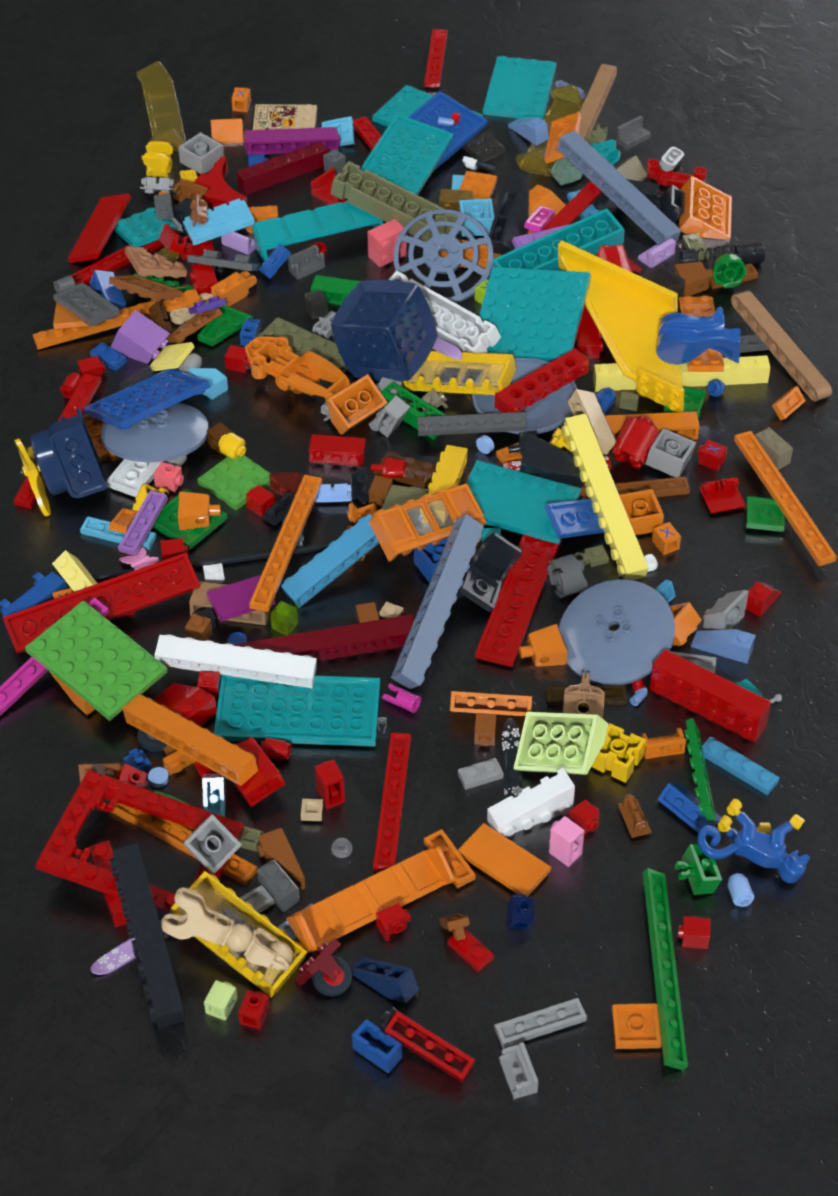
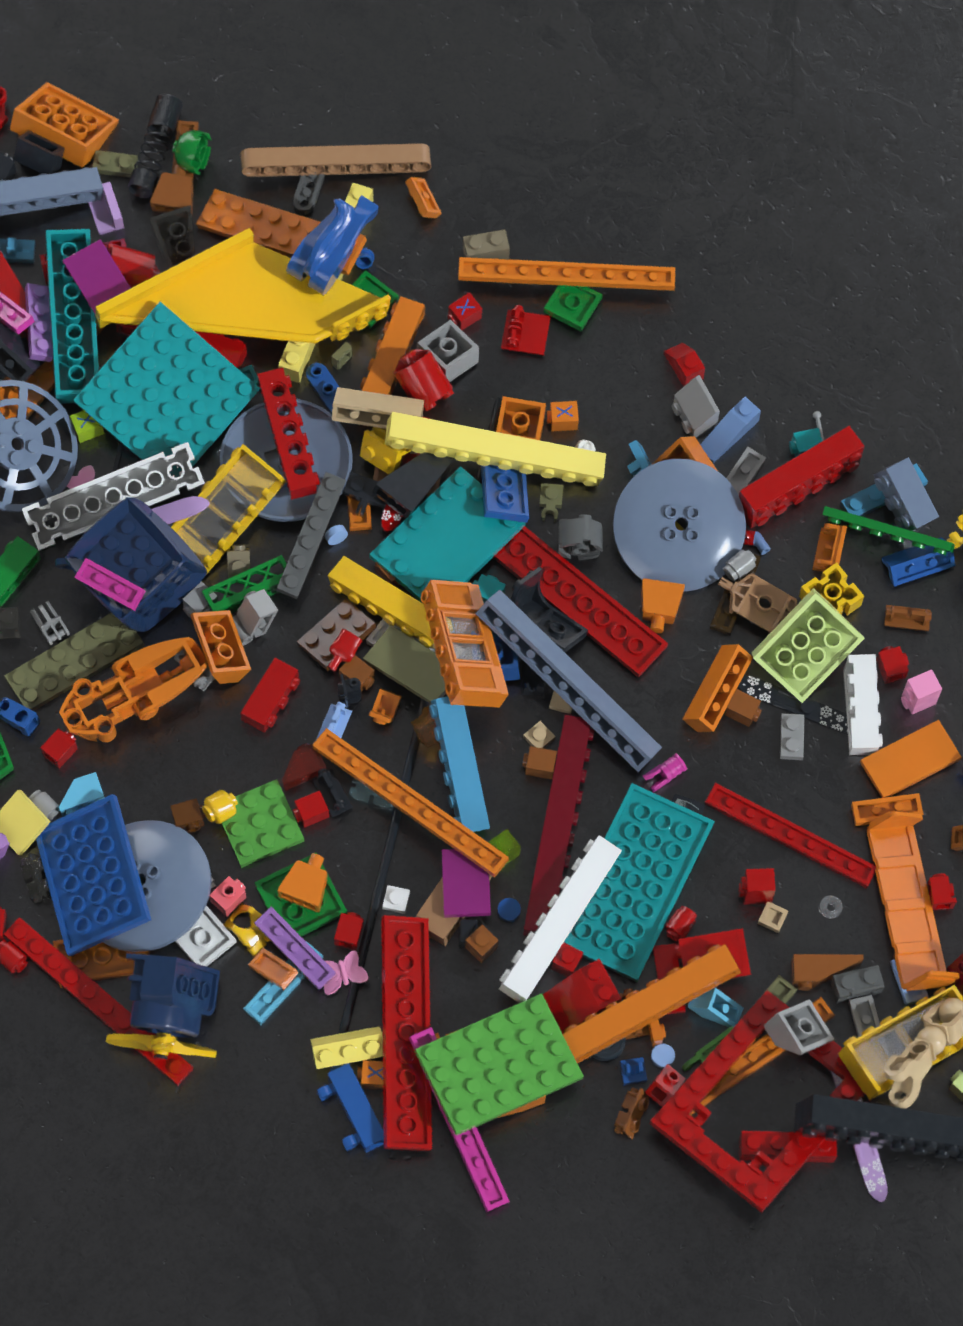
camera: 70 degrees left, 20 degrees up
dark orange tile [579,477,690,500] -> none
none -> magenta tile [62,239,131,316]
none -> dark pink plate [75,558,146,611]
none -> light grey brick [723,549,756,582]
none -> sand blue brick [874,457,939,531]

